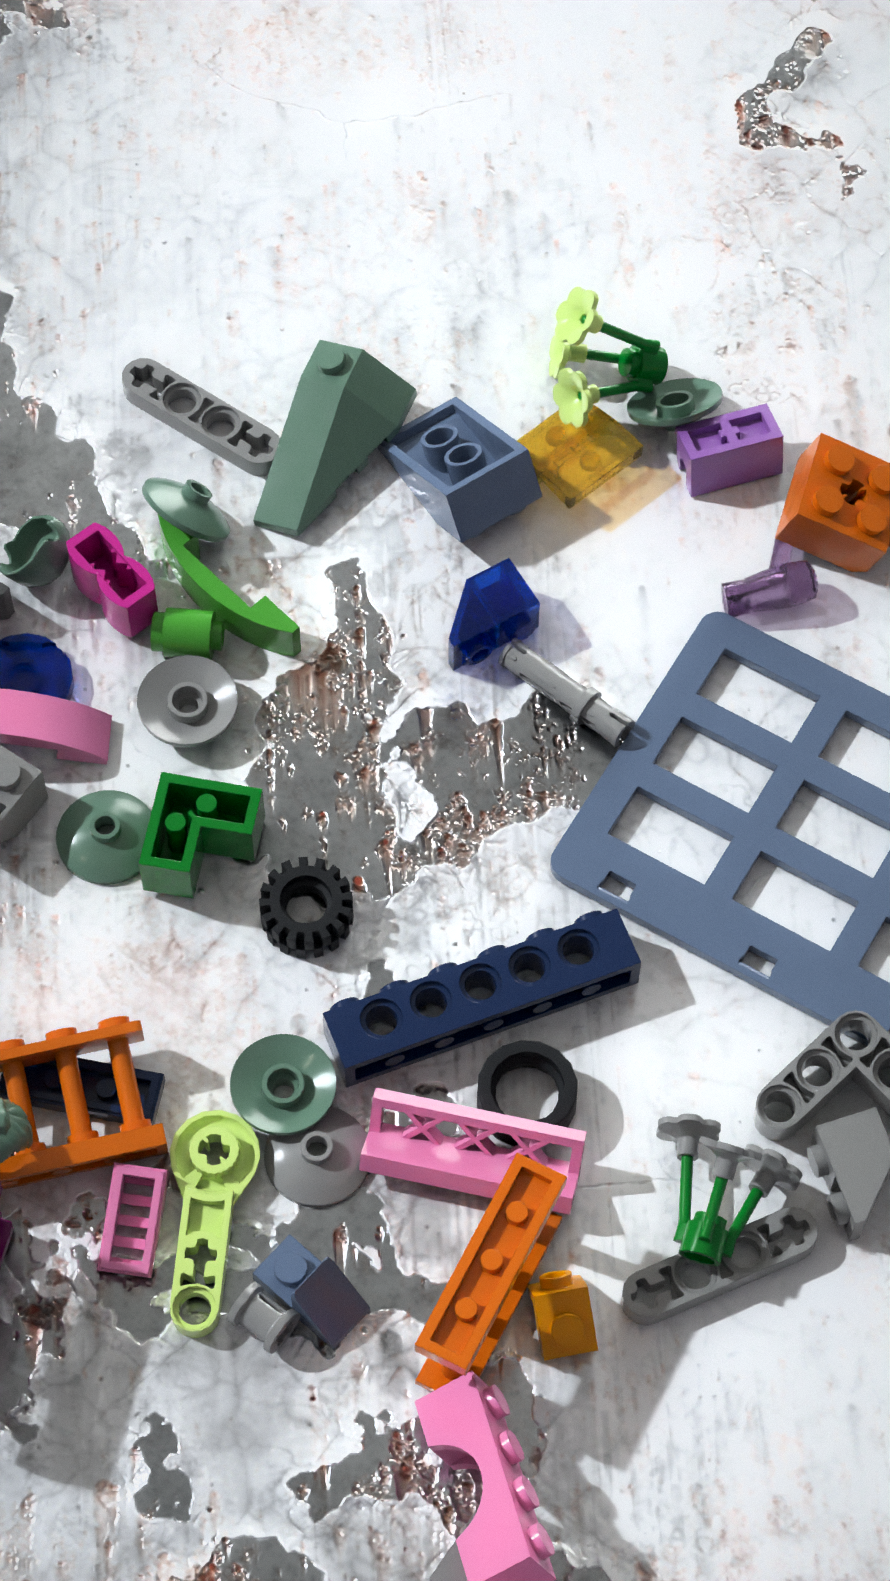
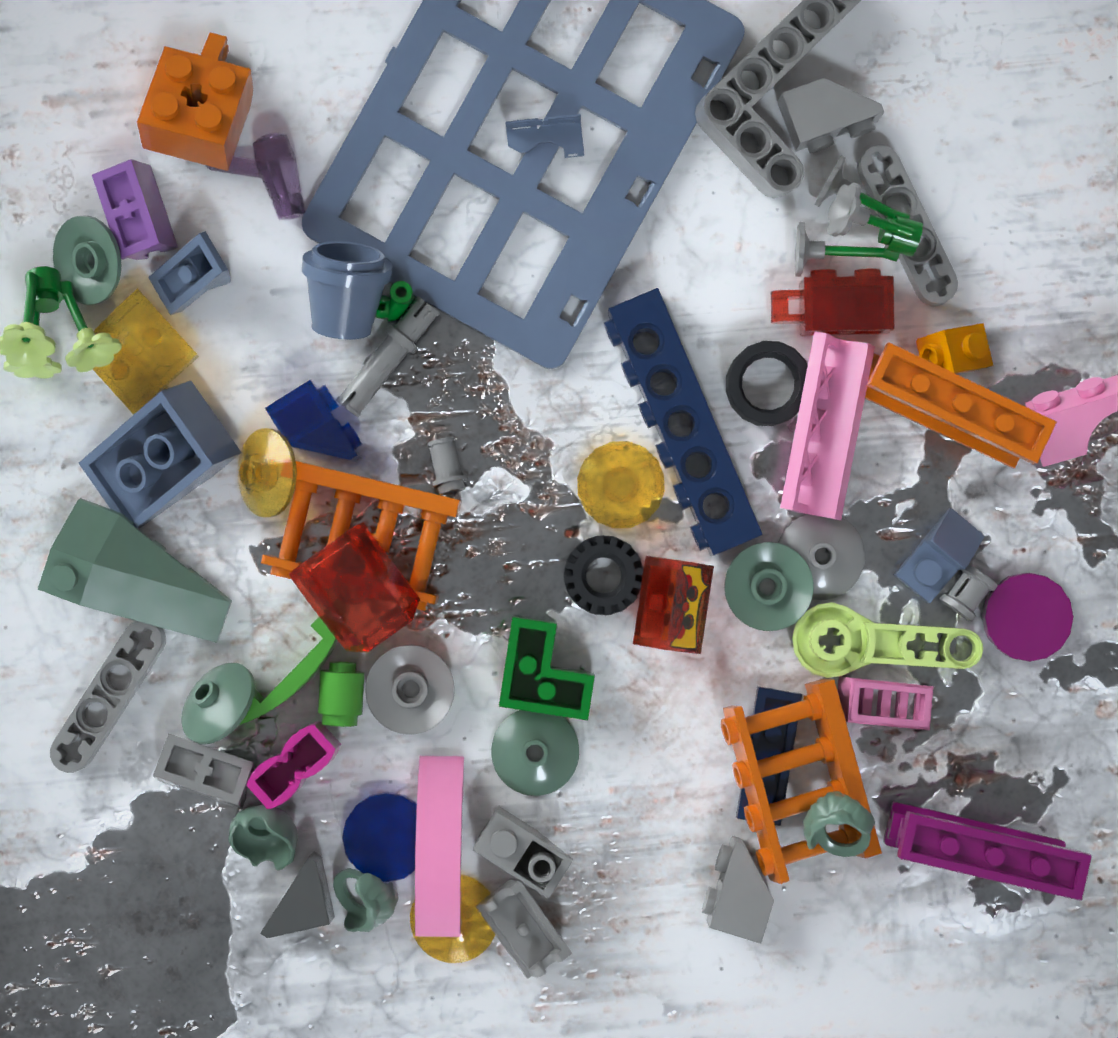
camera: 90 degrees left, 25 degrees up
none -> sand blue slope [148,231,231,315]
none -> light grey hinge [153,734,254,809]
none -> clear yellow dish [237,428,297,517]
none -> orange fence [261,458,462,611]
none -> clear red slope [288,521,420,652]
none -> sand blue piece [301,242,393,340]
none -> green arm [375,281,414,322]
none -> light grey pin [427,437,468,495]
none -> sand blue piece [505,113,584,158]
none -> clear yellow tile [577,441,665,529]
none -> clear red brick [633,556,714,654]
none -> clear red brick [770,268,895,336]
none -> magenta tile [982,573,1074,662]

